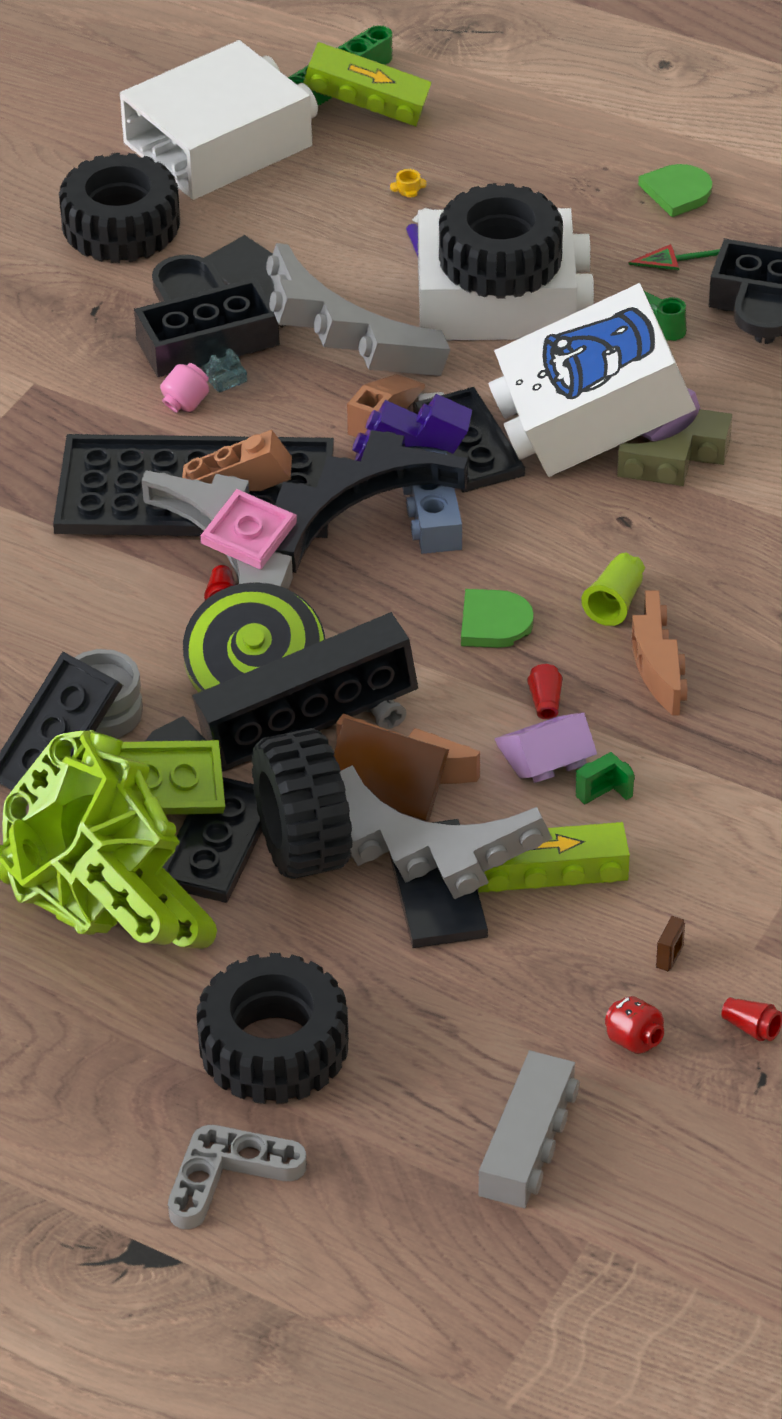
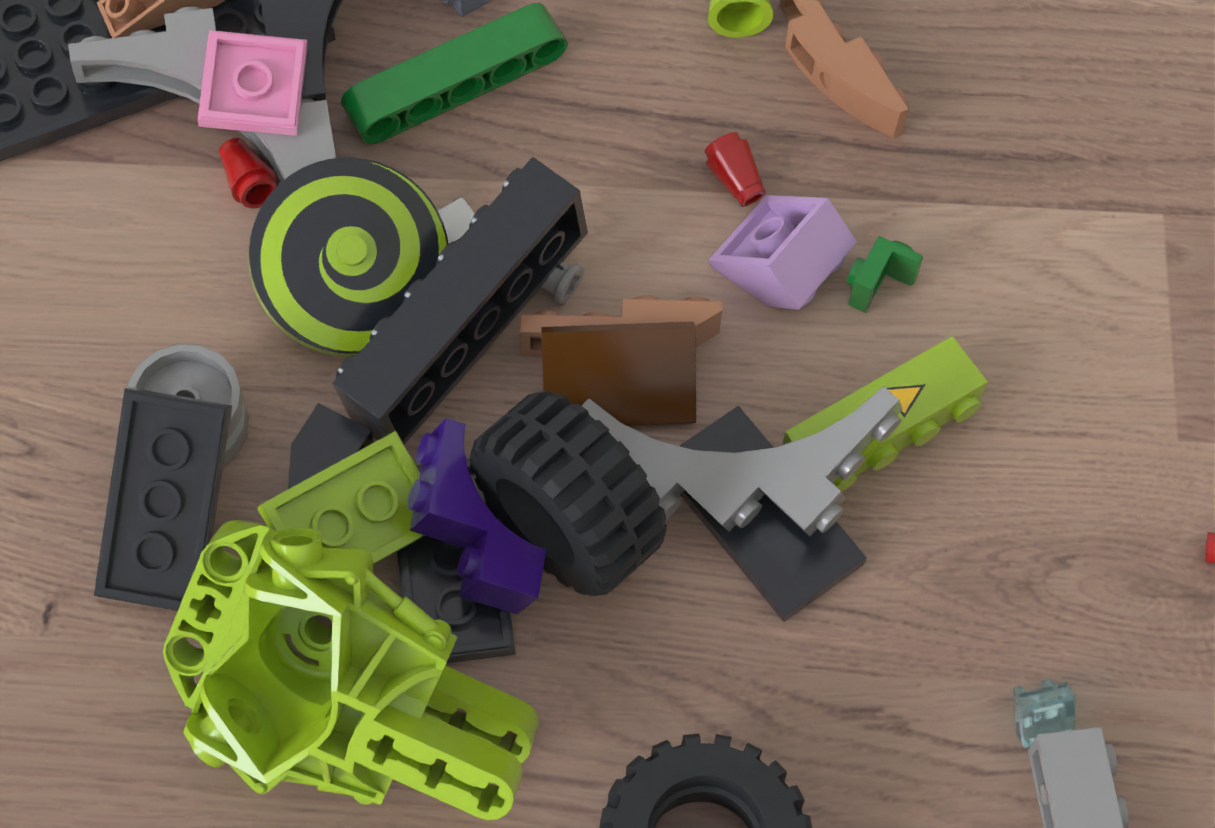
camera: 30 degrees left, 20 degrees up
bright green tile [461,589,534,648] -> none
red head [605,996,664,1054] -> none
reddish brown tile [656,916,685,972] -> none
none -> green beam [341,3,568,144]
none -> dark purple arch [407,418,546,614]
none -> clear light blue tile [1014,680,1075,748]

